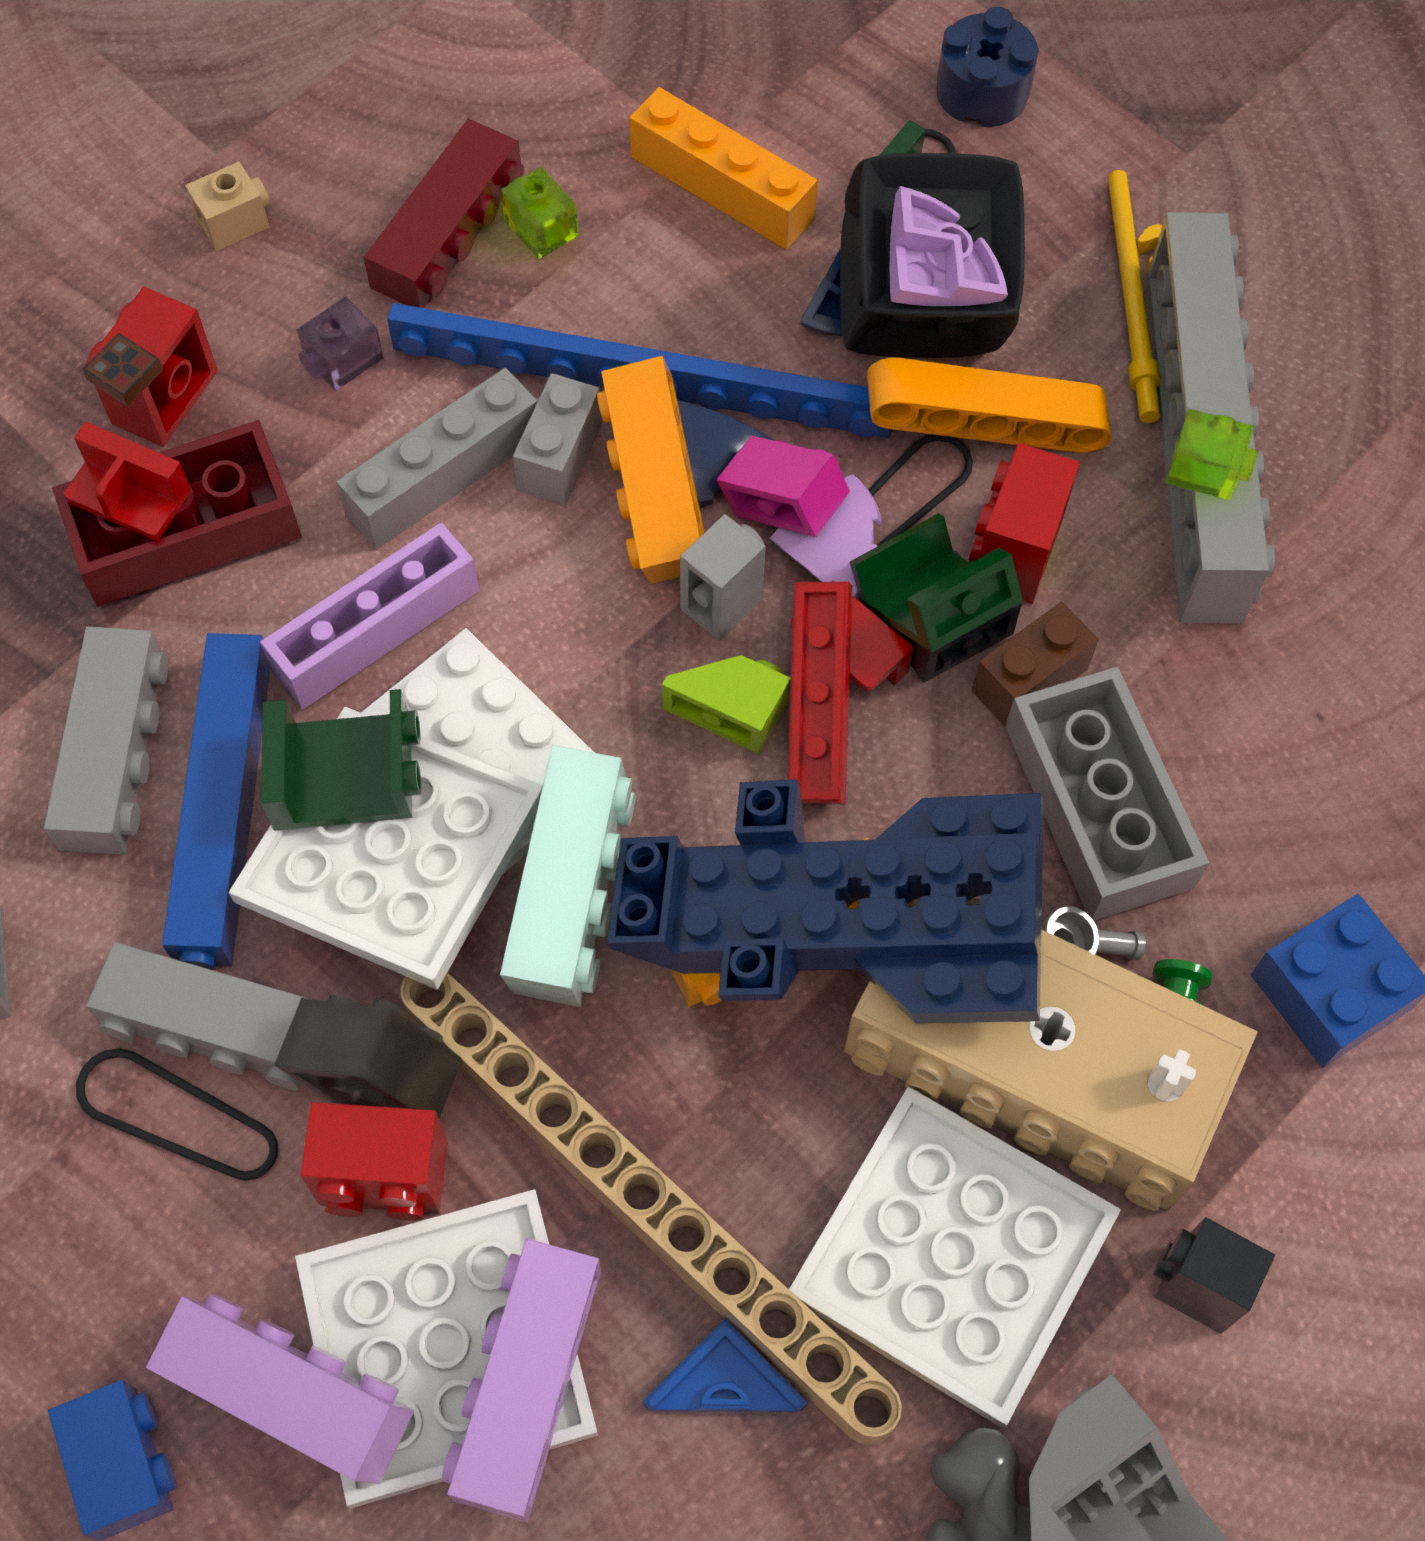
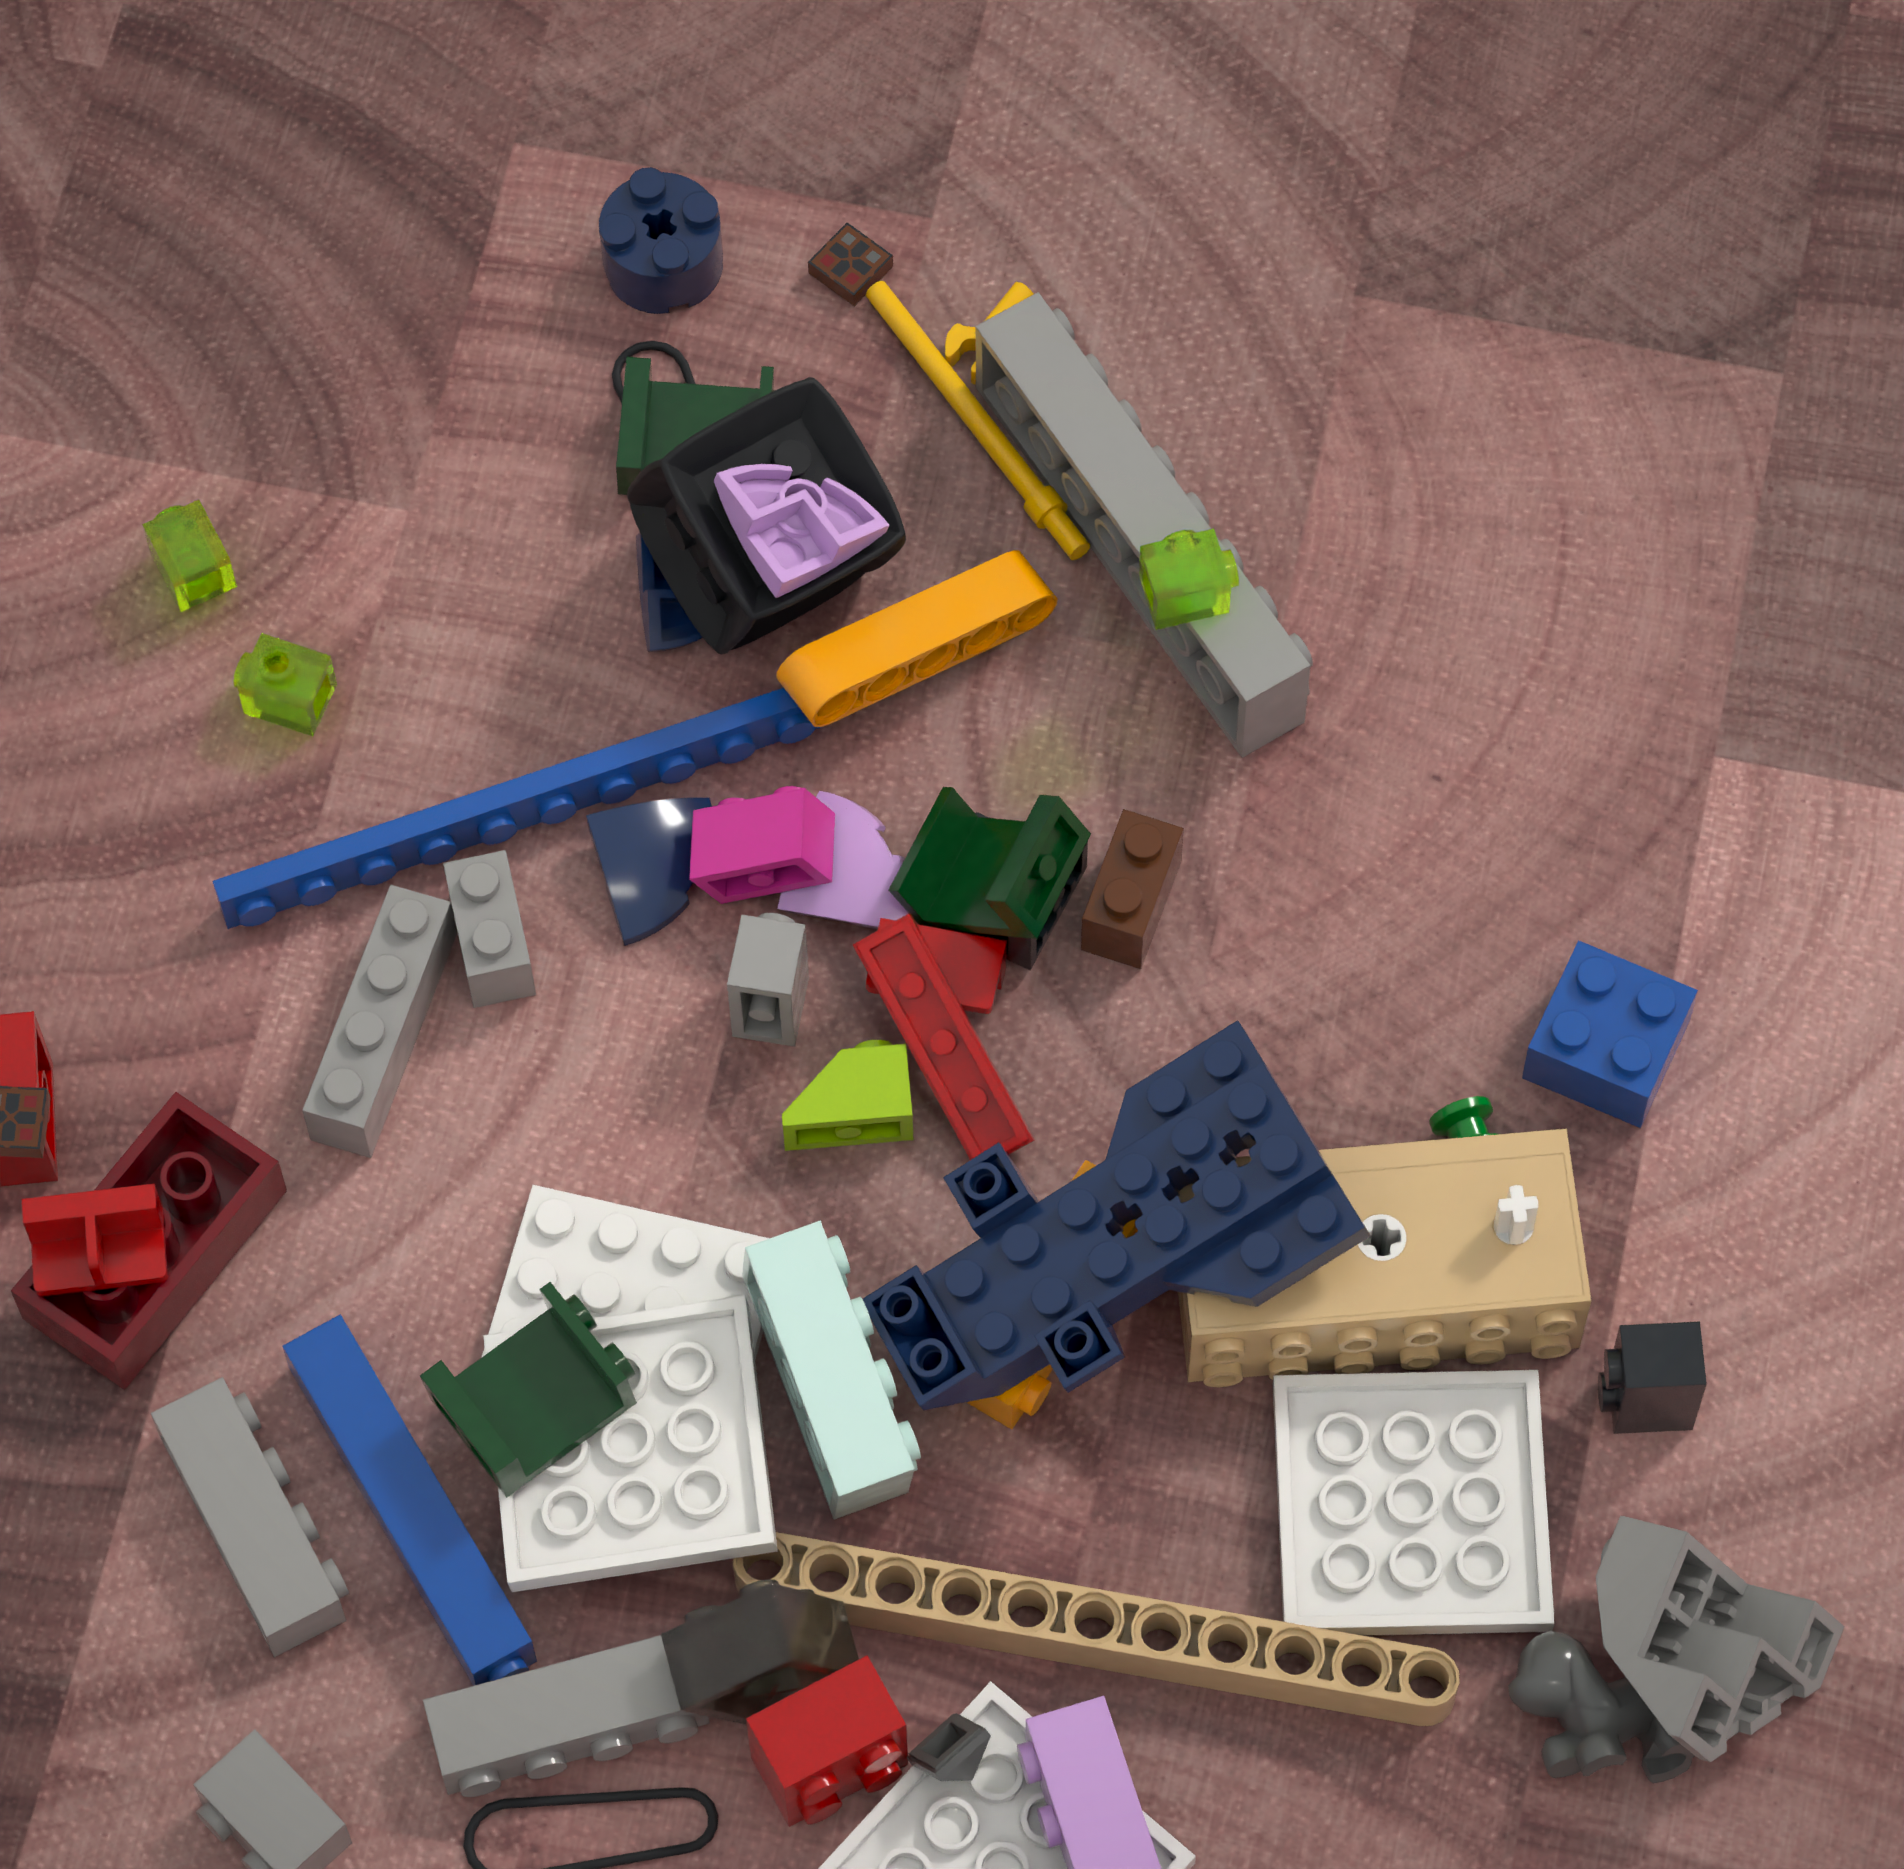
camera: 30 degrees left, 0 degrees up
lavender brick [260,522,479,710] -> none
clear purple brick [297,296,384,391] -> none
dark red brick [363,118,524,308] -> none
light orange brick [597,356,705,584] -> none
light orange brick [629,87,818,250] -> none
blue tile [643,1318,807,1412] -> none
black piece [869,434,973,546] -> none
red brick [968,443,1080,604] -> none
light grey brick [1005,666,1209,921] -> none
light grey bar [1041,906,1146,960] -> none
none -> clear neon green brick [142,500,237,612]
none -> reddish brown tile [808,222,893,306]
none -> dark grey slope [906,1713,991,1781]

